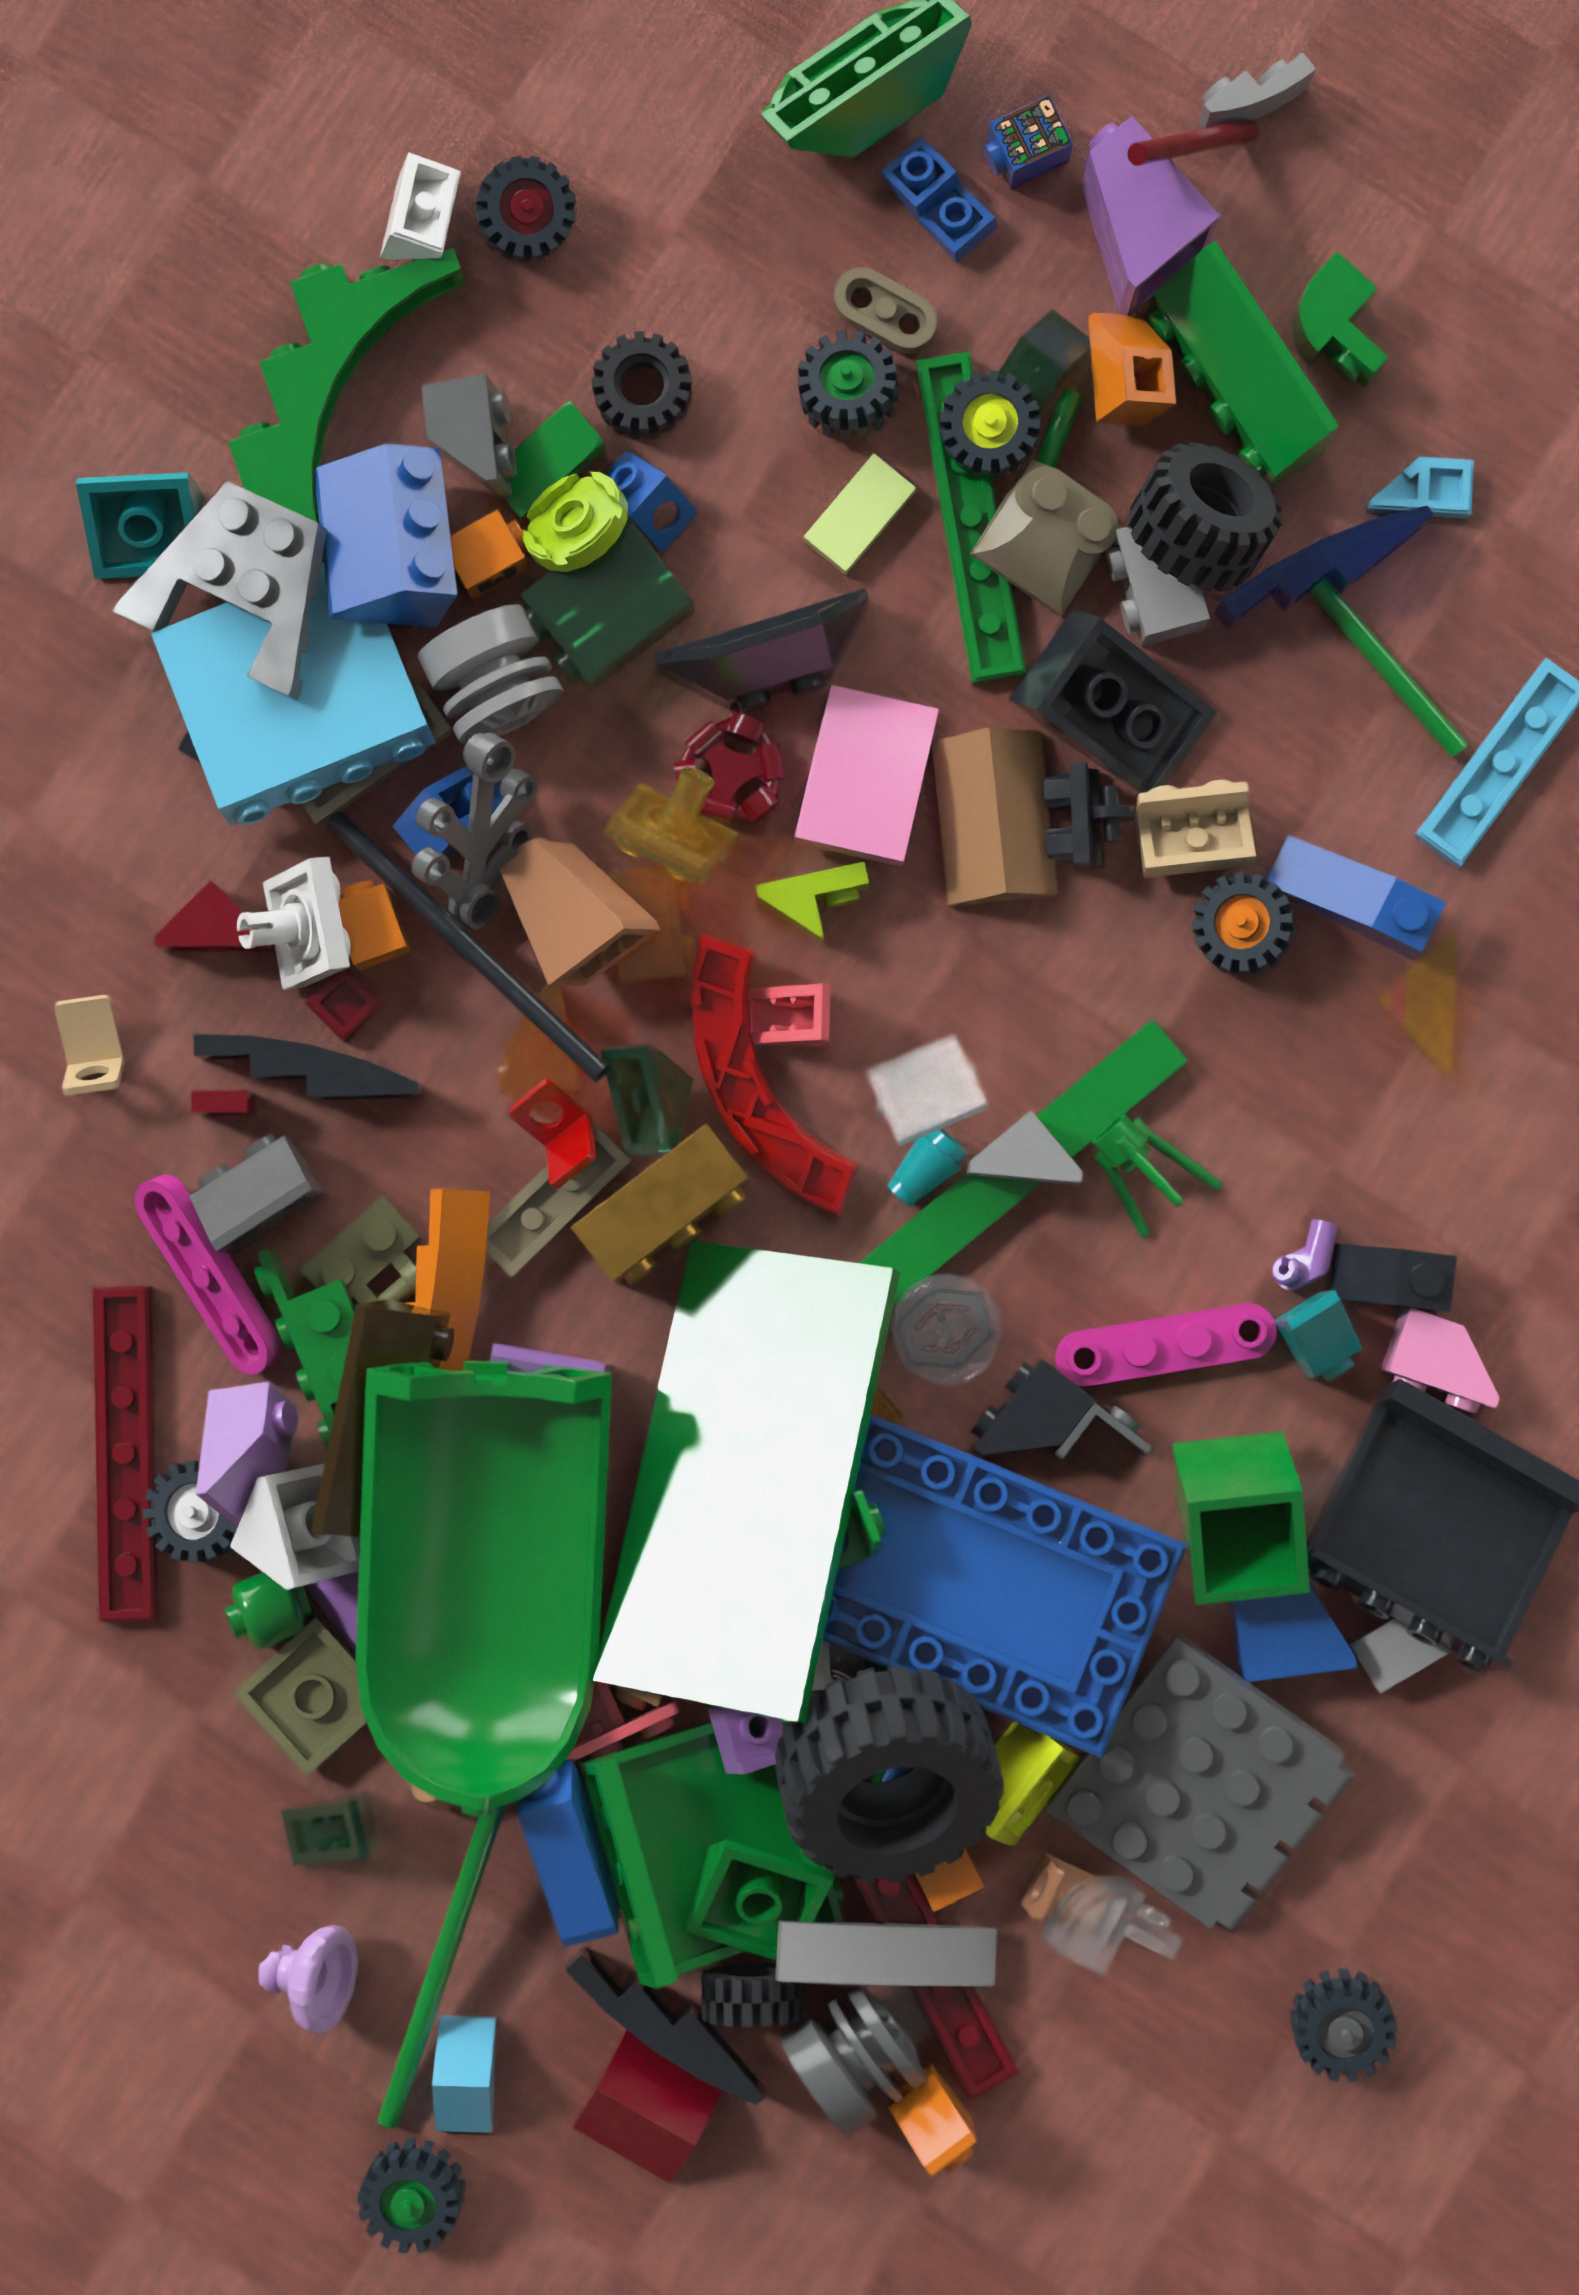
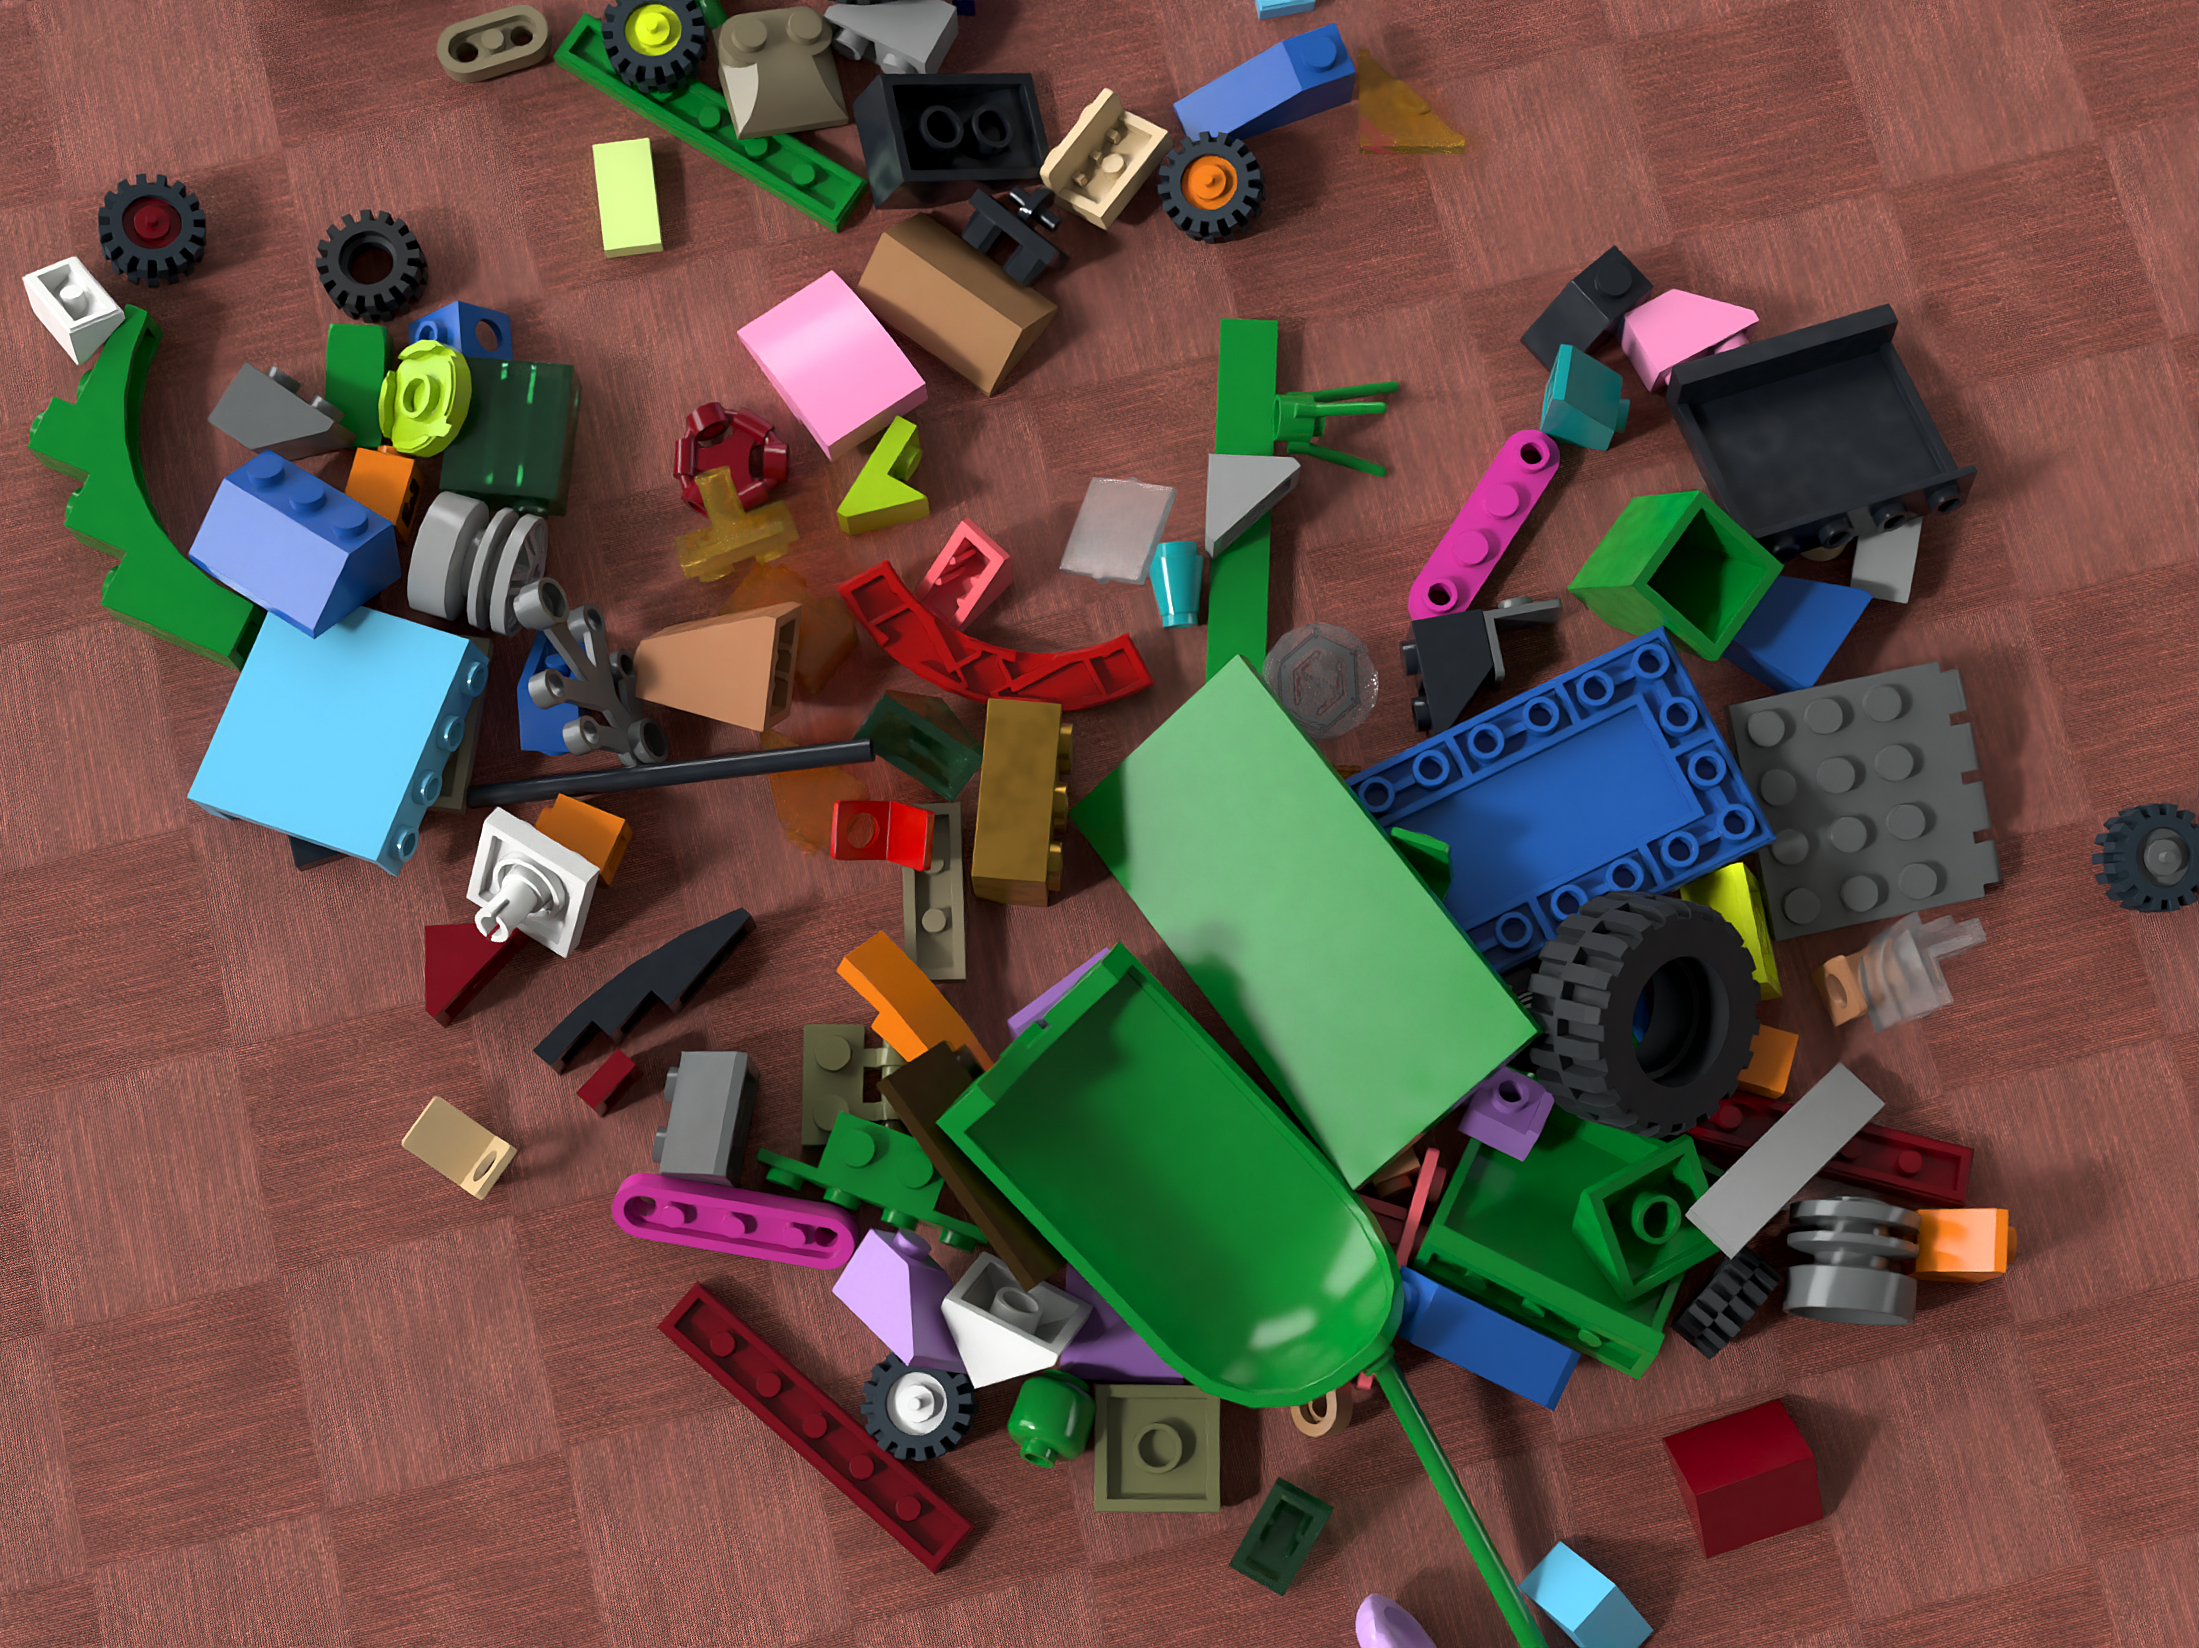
camera: 50 degrees left, 10 degrees down
teal slope [76,472,202,579] -> none
wing [113,481,327,701] -> none
dark red tile [305,968,385,1043] -> none
black slope [565,1946,765,2106] -> none
black wedge [653,587,869,713] -> none
black wheel [797,330,898,440] -> none
medium lavender arm [1272,1219,1339,1290] -> none

